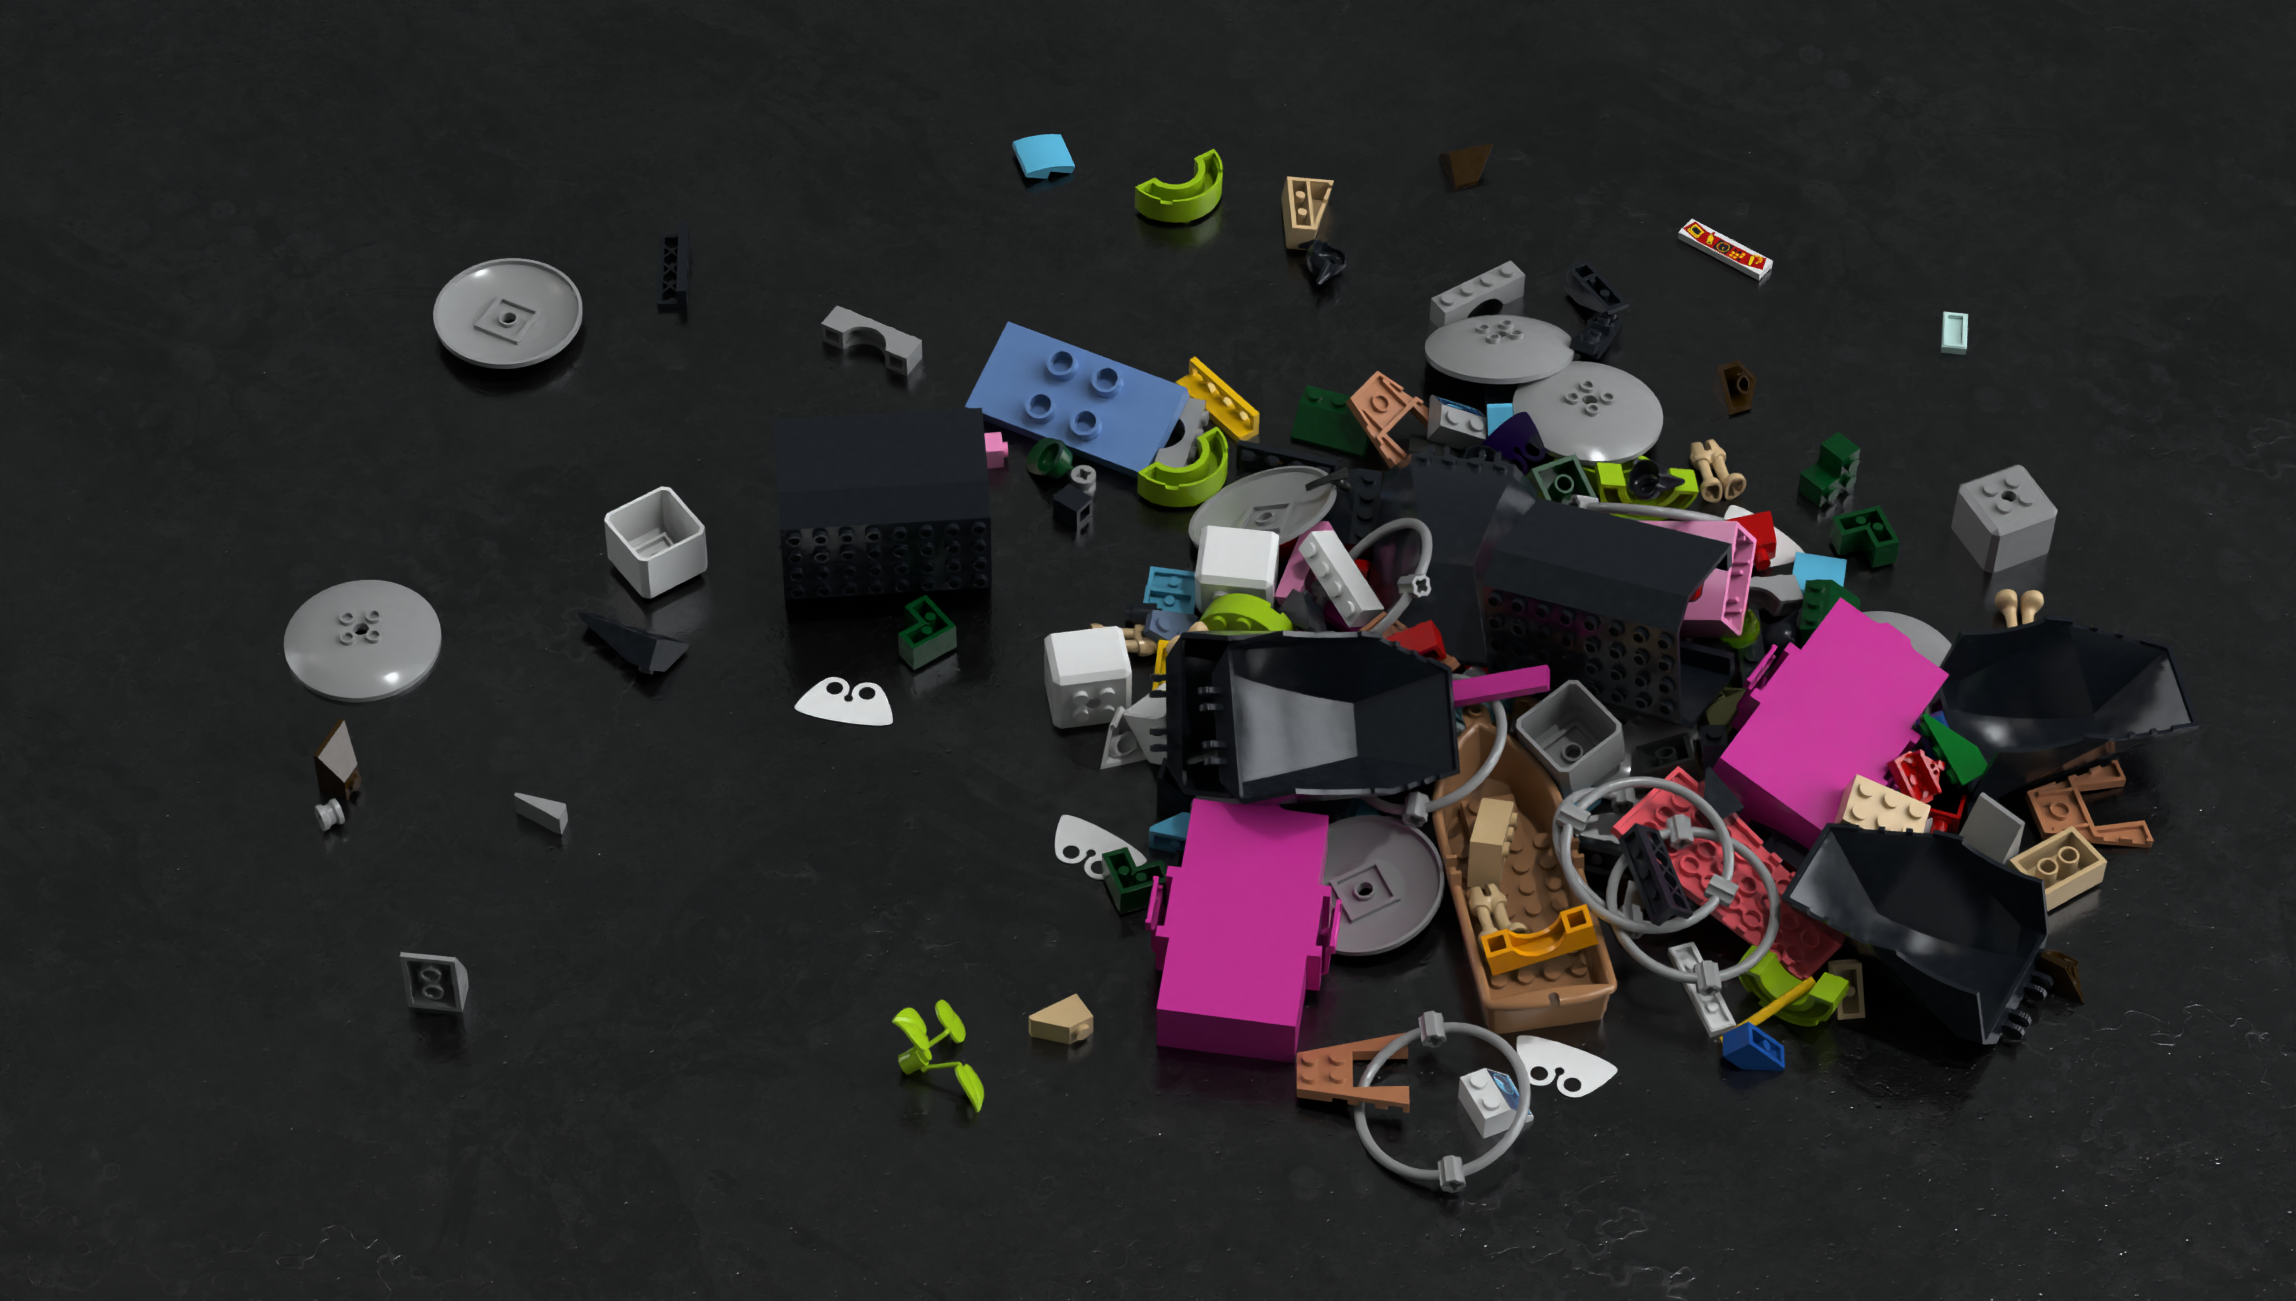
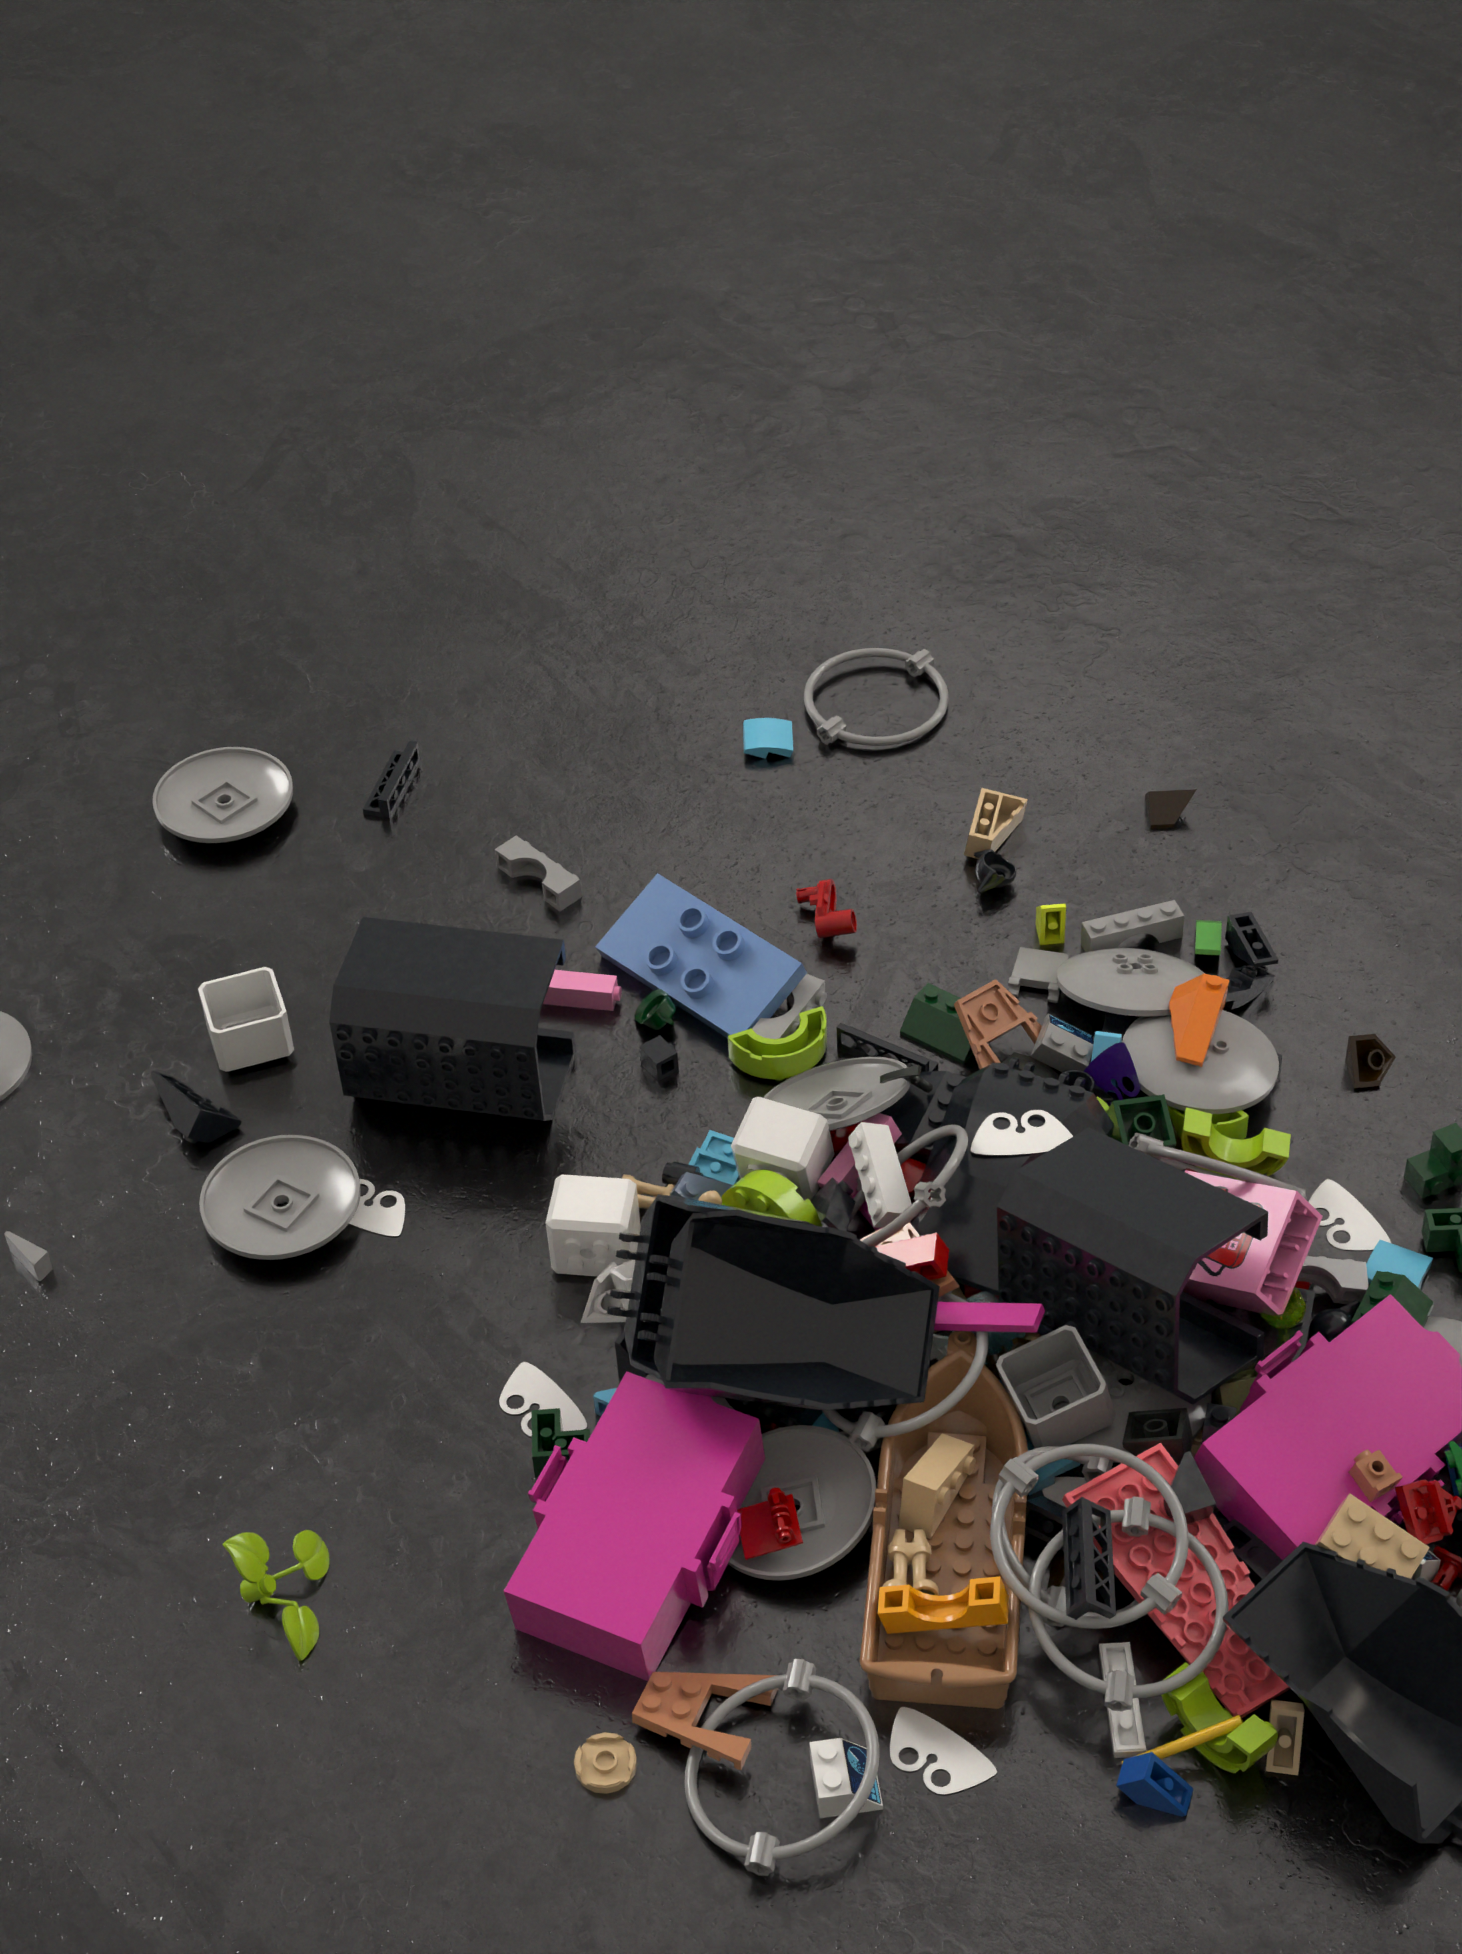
camera: 20 degrees right, 5 degrees down
dark green brick [898,595,957,670] -> none
tan slope [1028,994,1093,1044] -> none
light grey wheel [1071,465,1096,496] -> none
lime brick [1135,149,1223,223] -> none
yellow fence [1176,357,1260,443] -> none
black piece [1627,458,1685,501] -> none
tile [1678,219,1773,281] -> none
tan piece [1689,439,1747,503] -> none
red torso [1727,511,1777,570] -> none
none -> light grey dish [199,1135,361,1260]
none -> tan tile [574,1732,637,1794]
none -> red hinge [737,1487,803,1560]
none -> red piece [796,879,857,938]
none -> light grey piece [804,648,949,746]
none -> white piece [971,1110,1073,1155]
none -> light grey flag [1008,947,1069,1003]
none -> neon yellow slope [1036,904,1066,945]
none -> orange wedge [1169,974,1229,1067]
none -> bright green slope [1195,920,1222,955]
none -> nougat brick [1349,1449,1403,1502]

